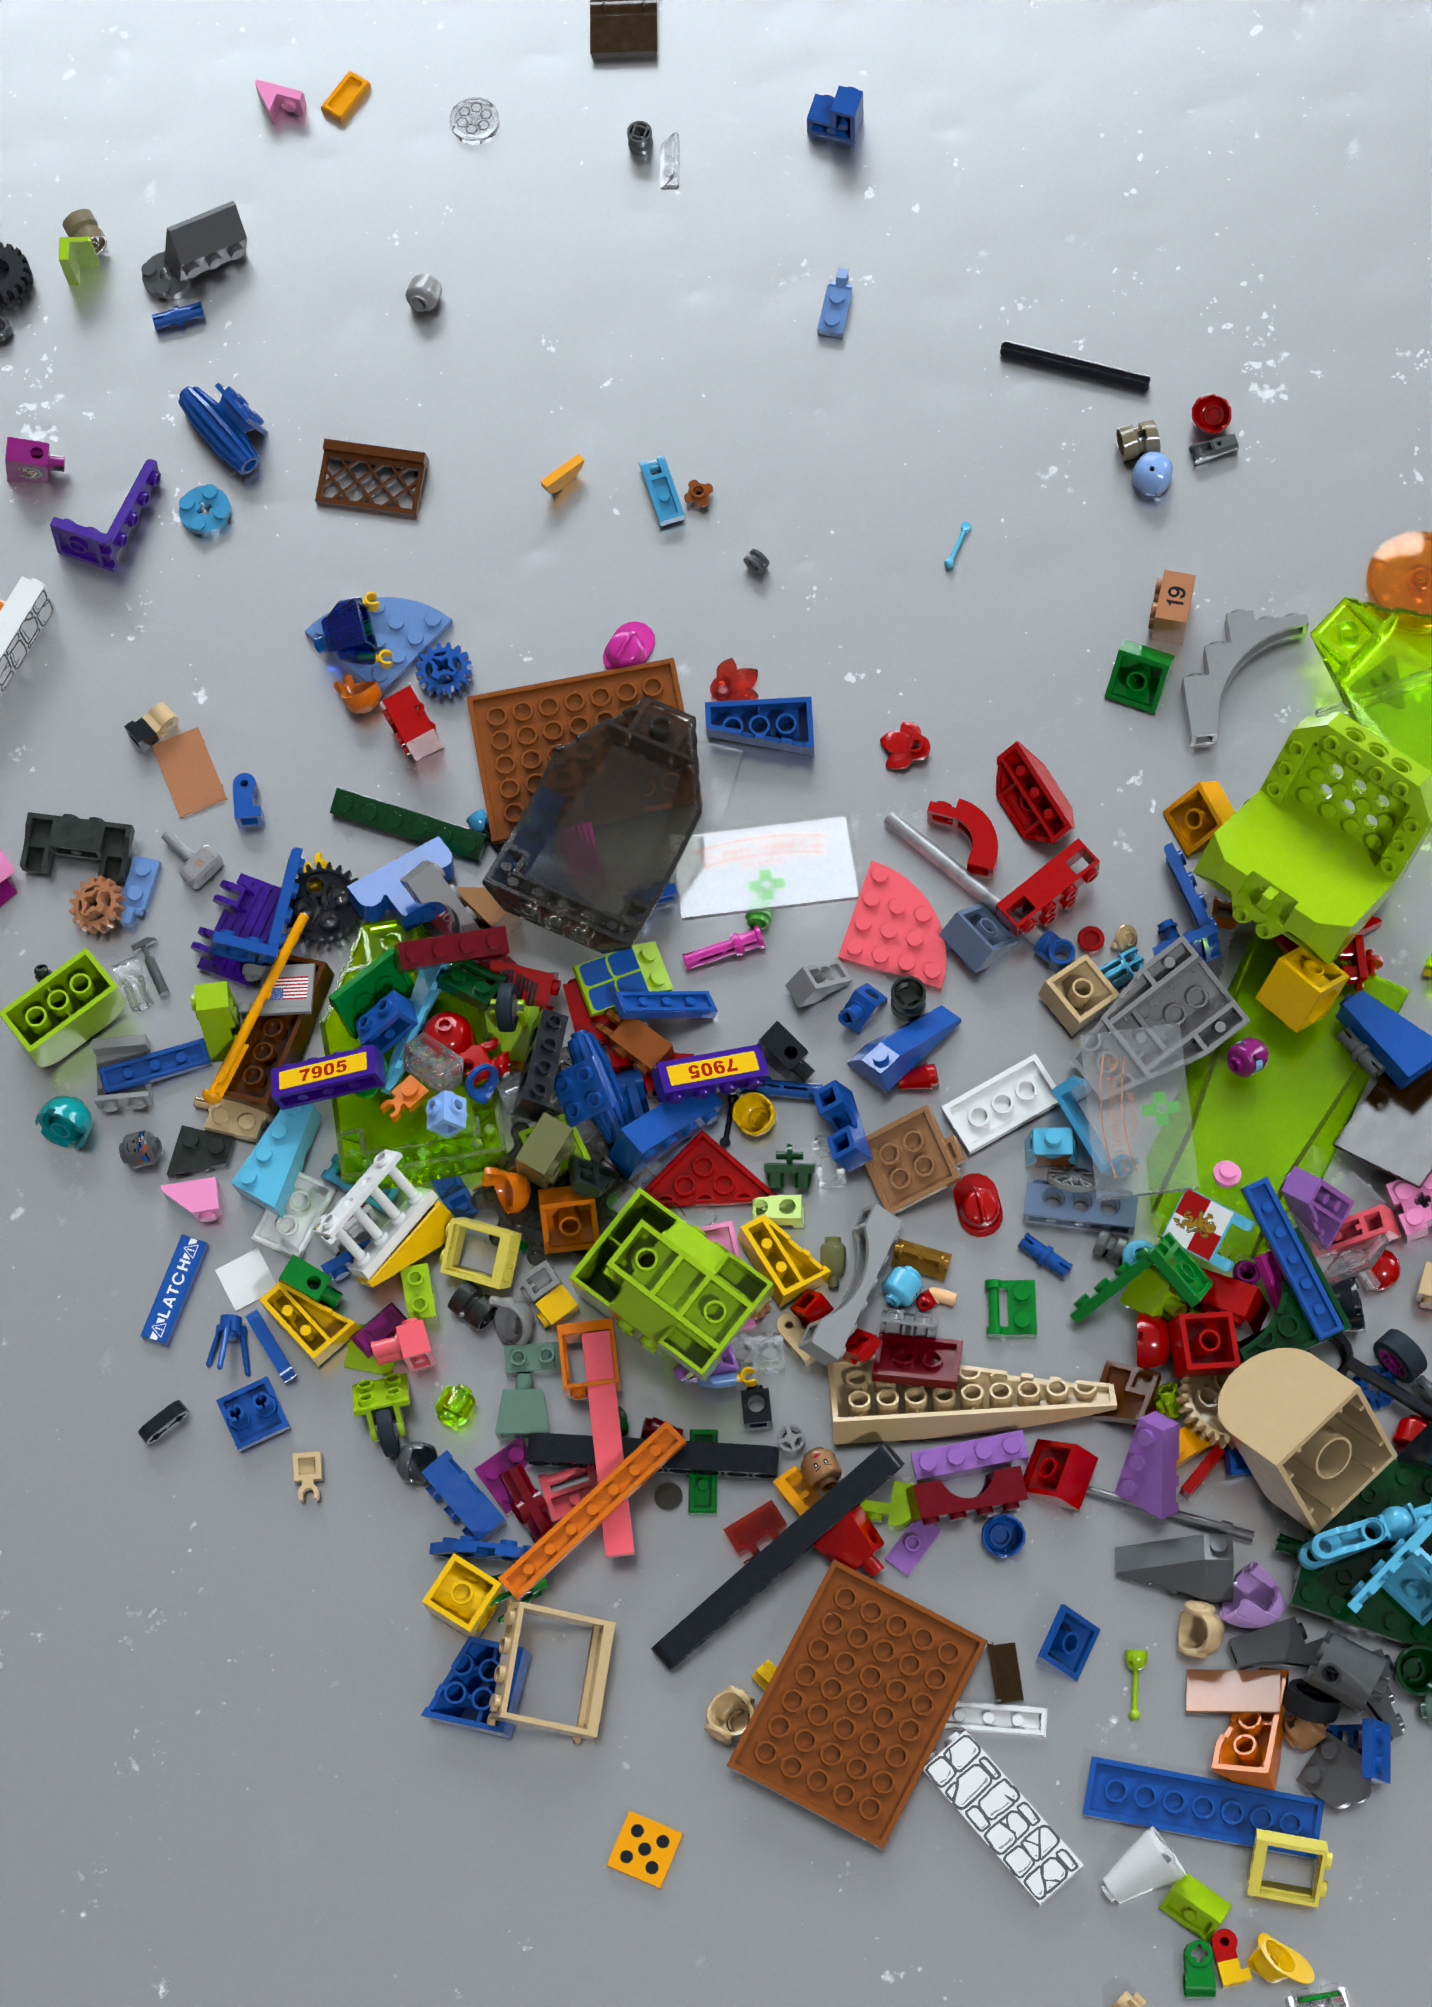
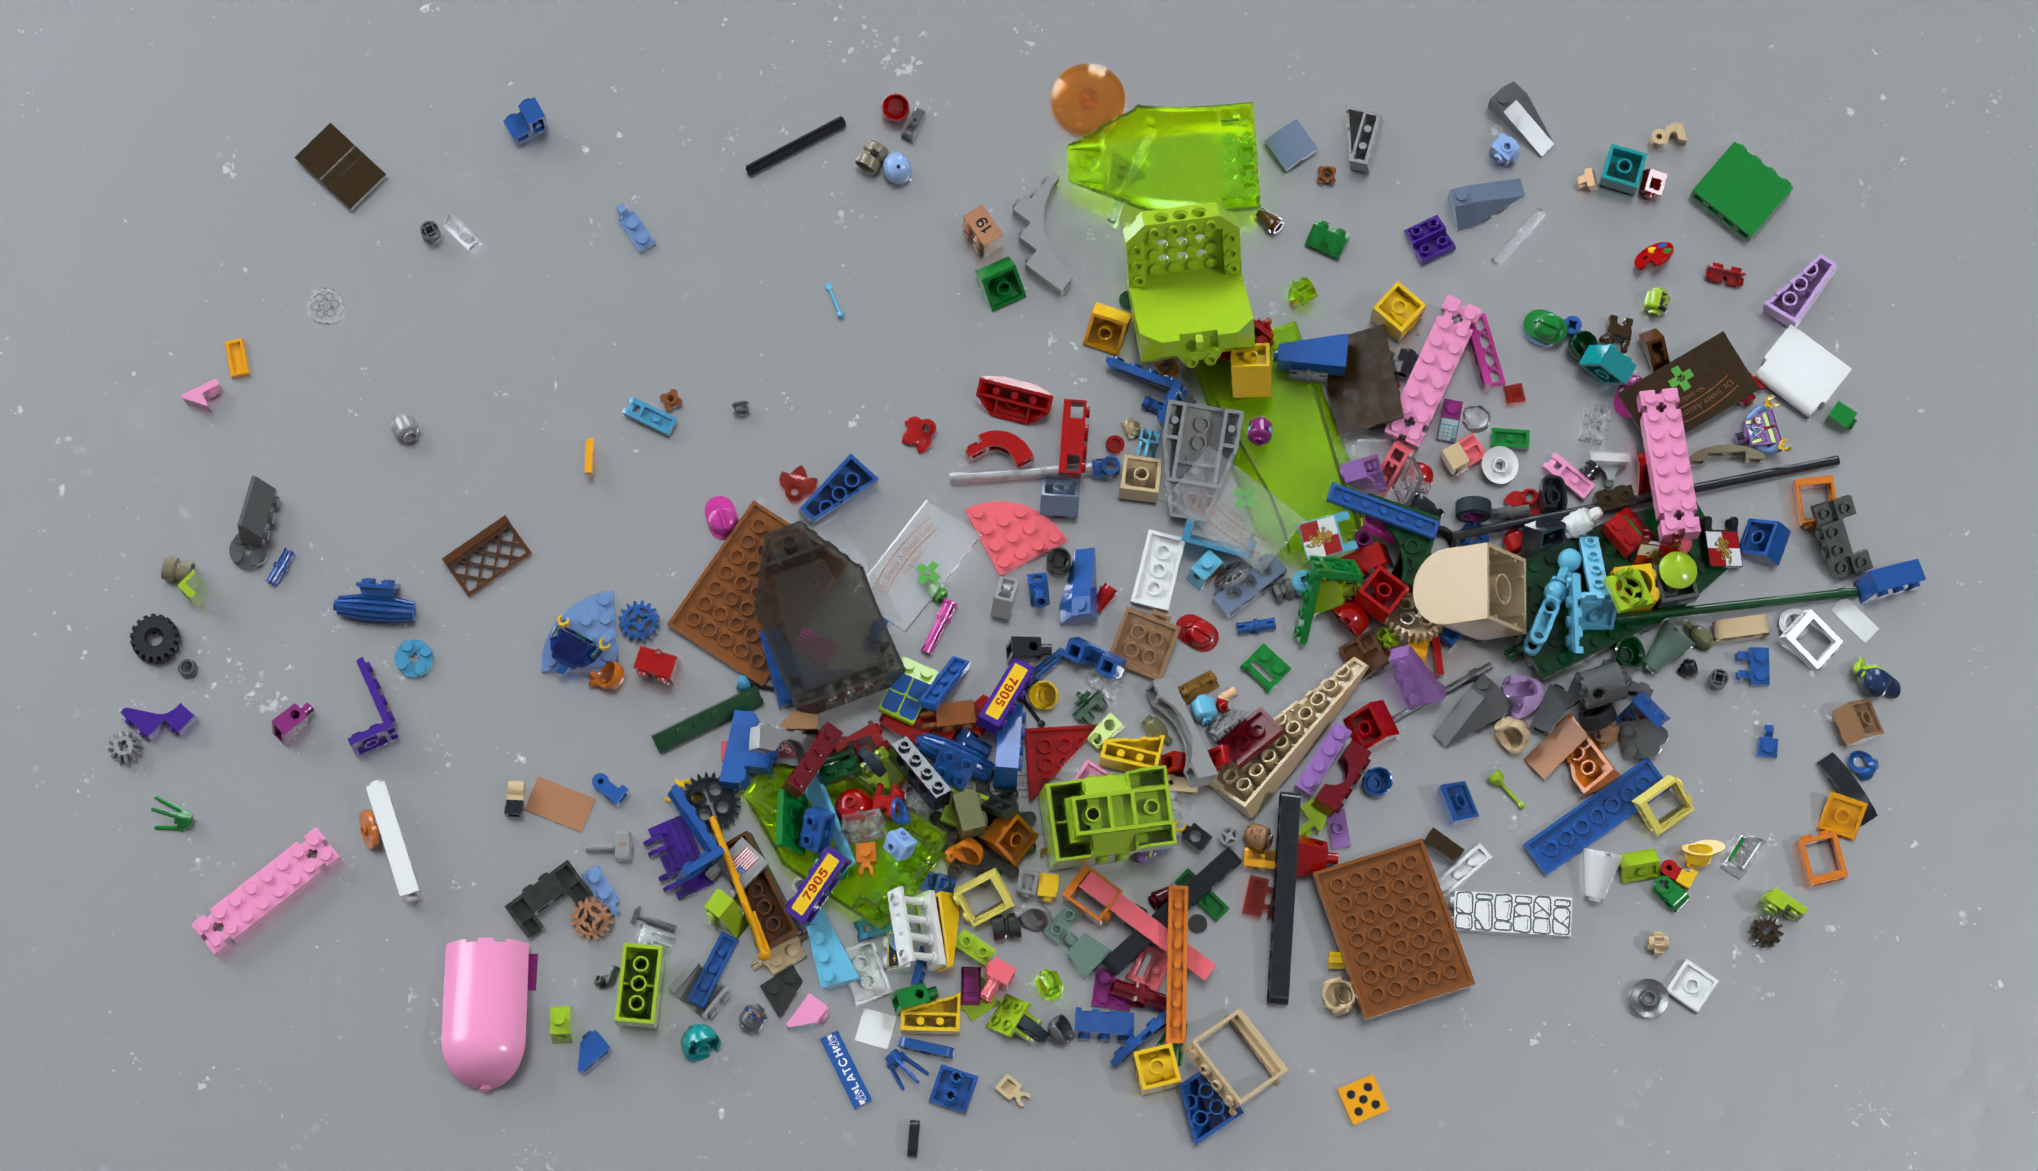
camera: 55 degrees left, 5 degrees up
bright pink plate [1213,1161,1241,1188] -> none

